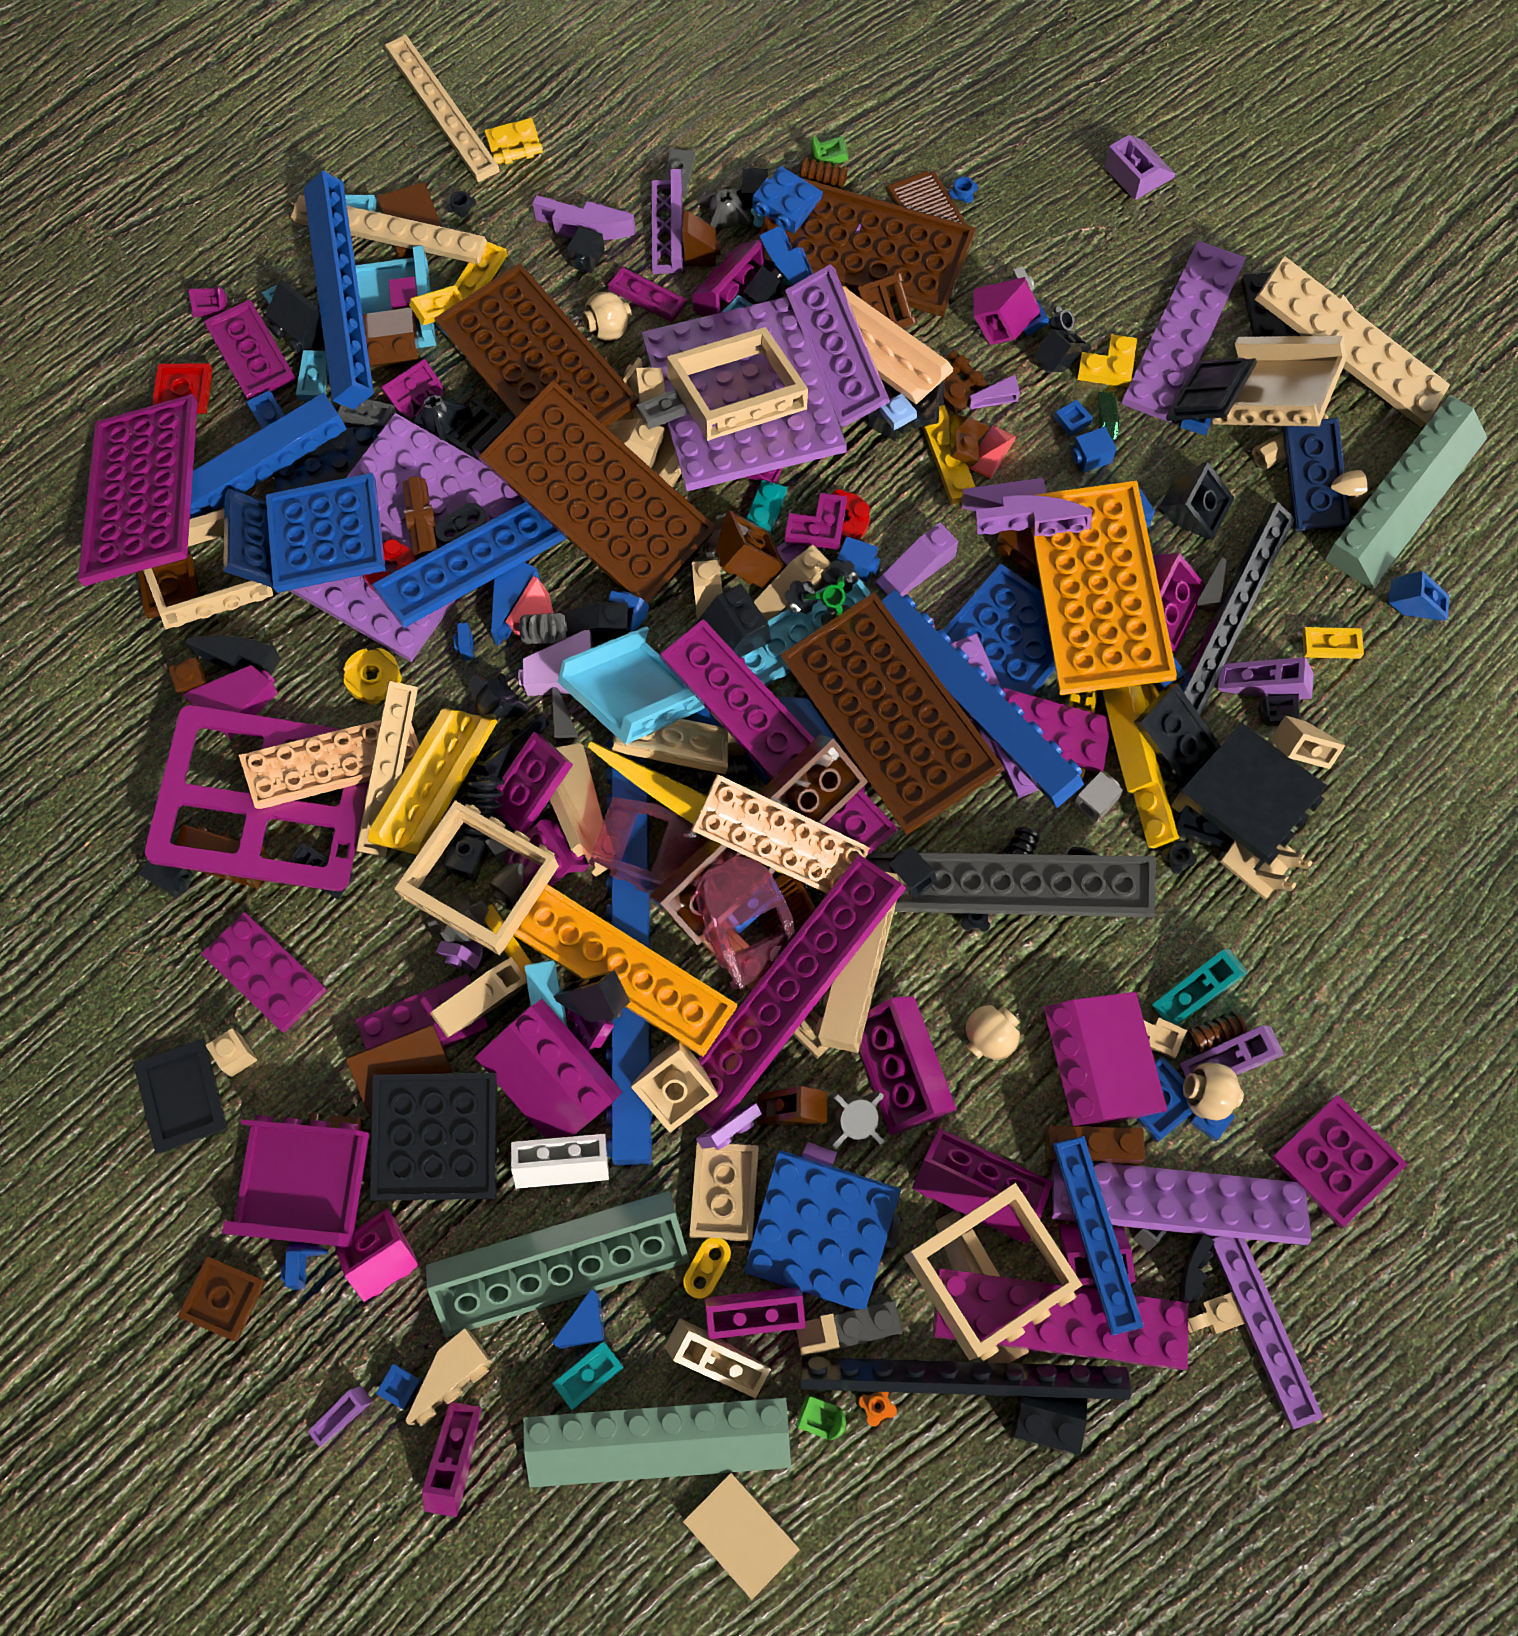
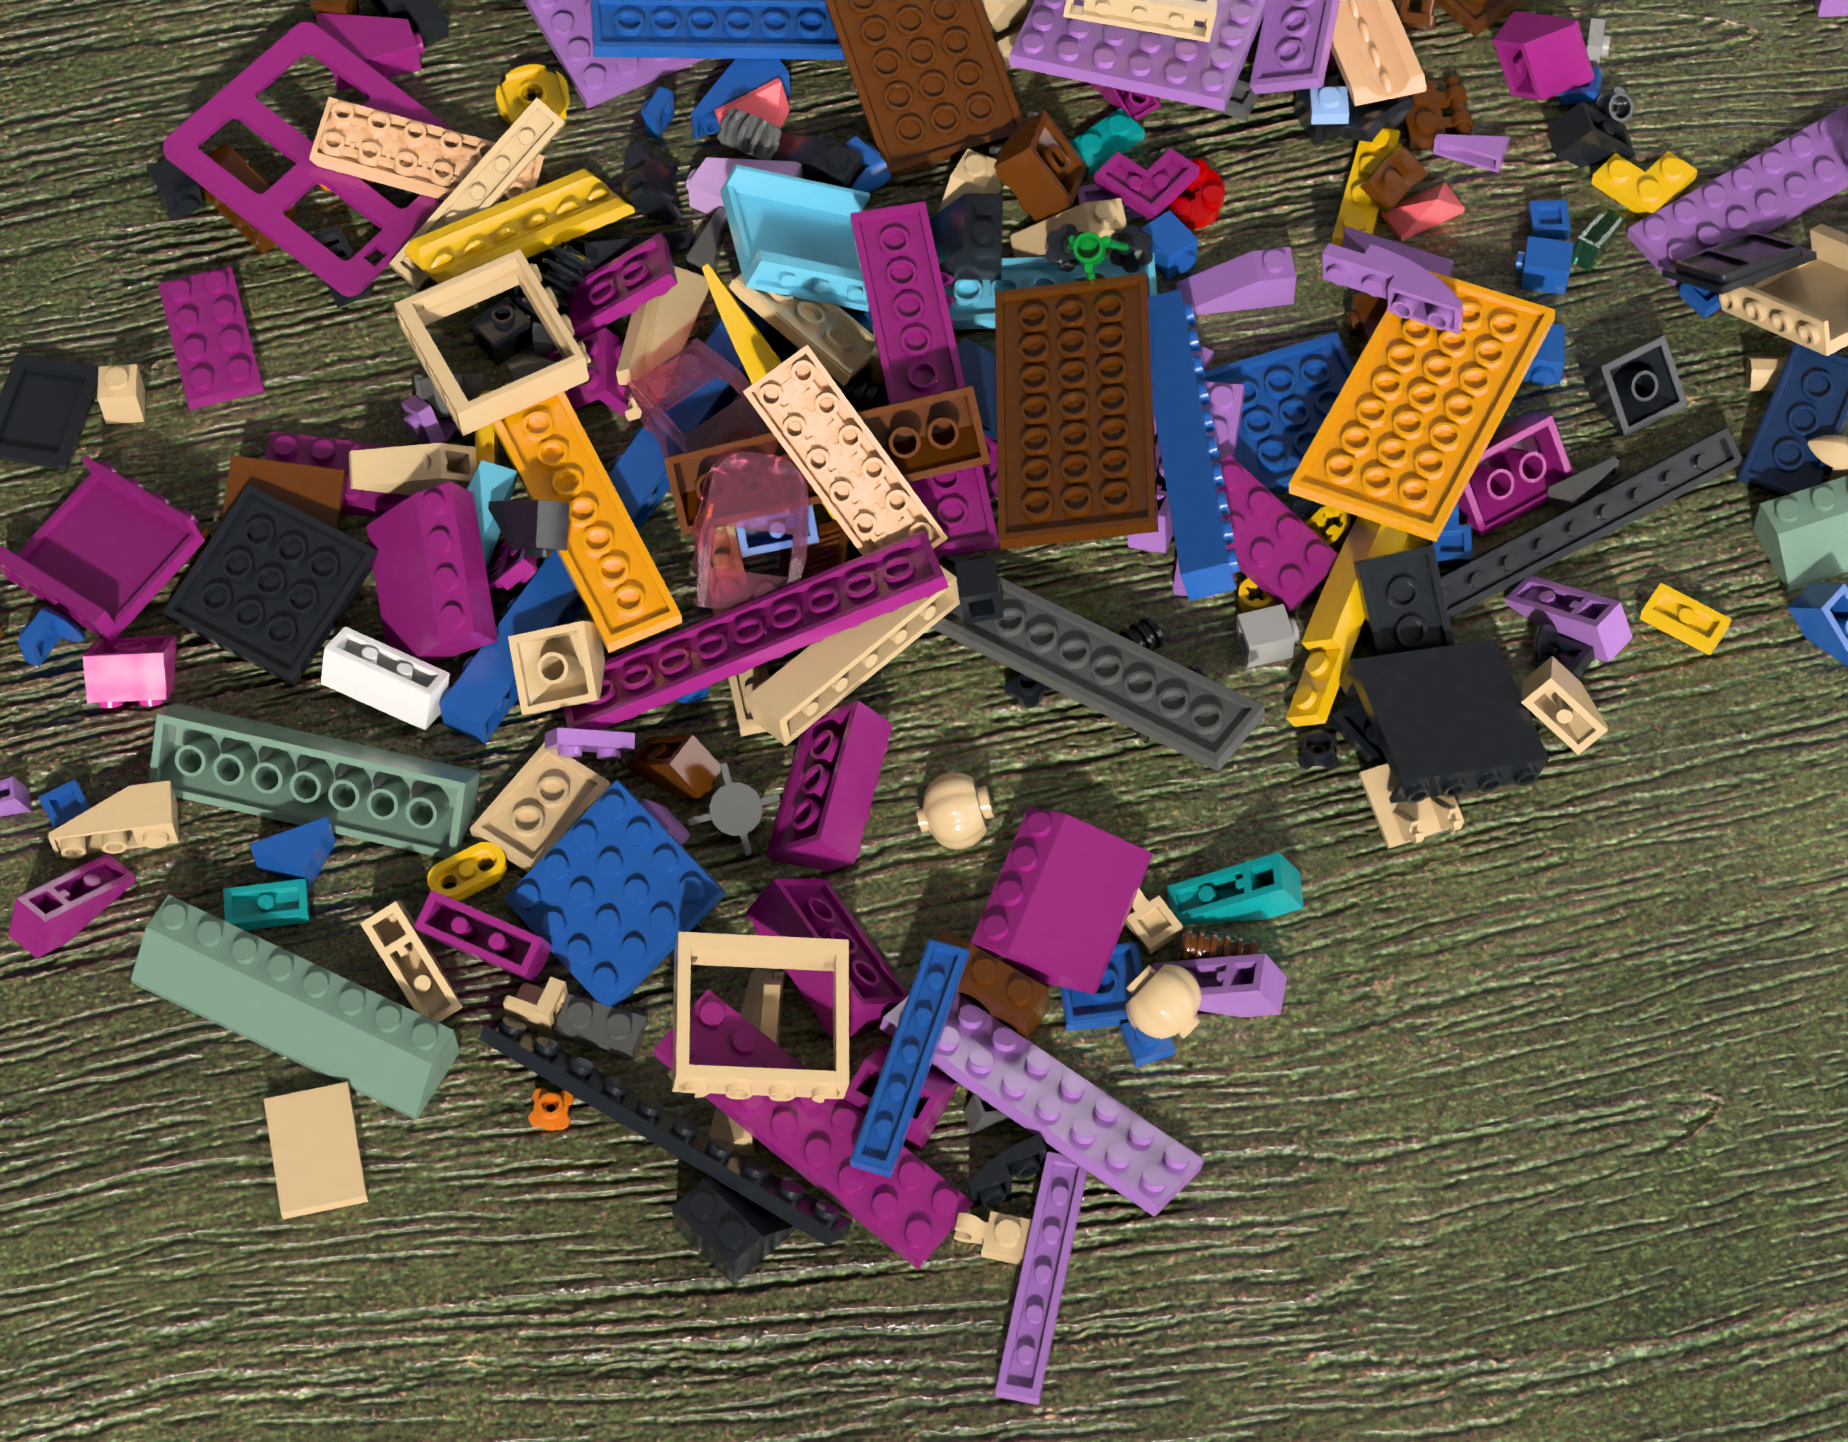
camera: 30 degrees right, 10 degrees down
bright green plate [795,1394,846,1440] -> none
magenta plate [1271,1094,1408,1229] -> none

